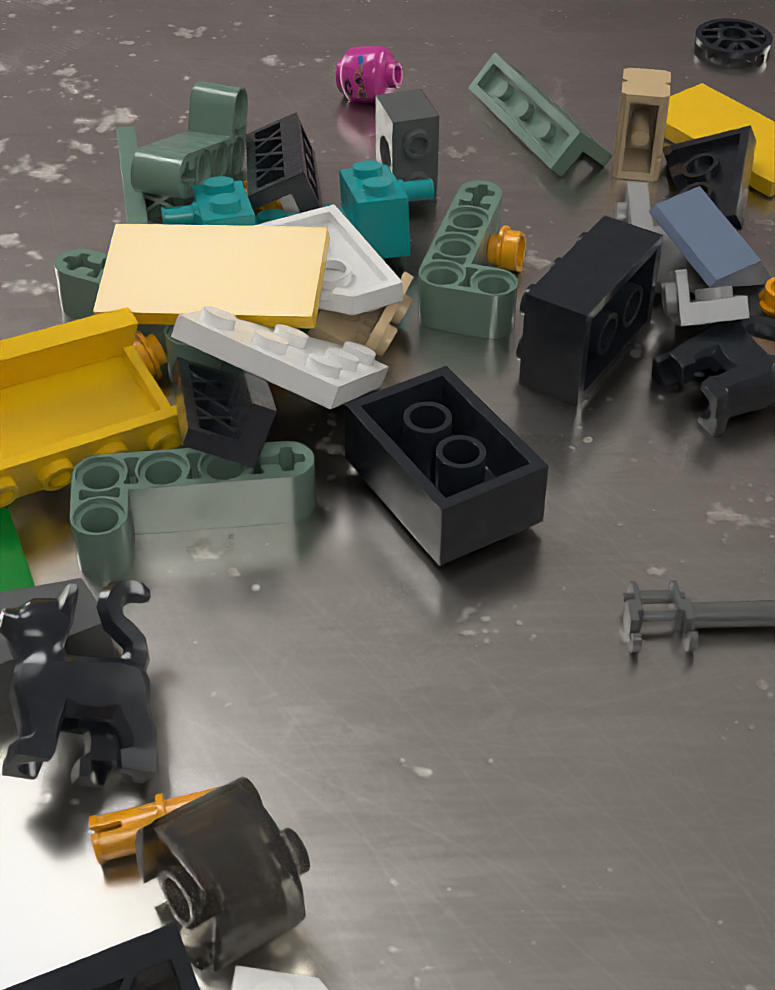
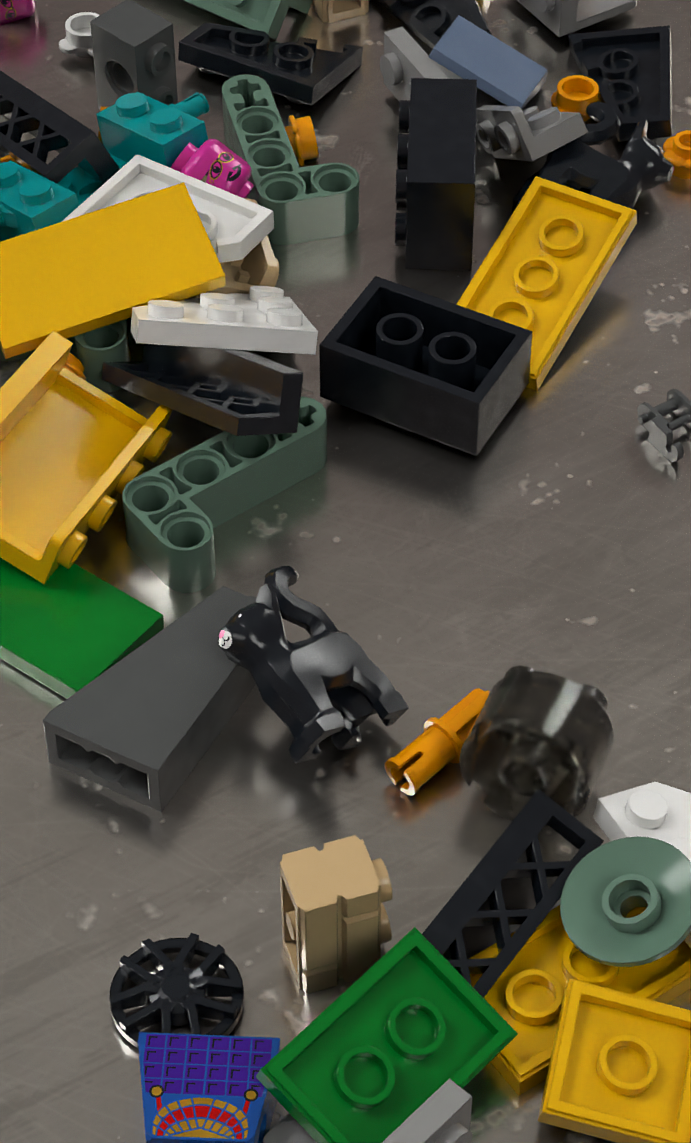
camera: 30 degrees left, 5 degrees up
none -> dark pink head [171,139,255,198]
none -> black wing [178,22,363,106]
none -> yellow tile [456,176,637,391]

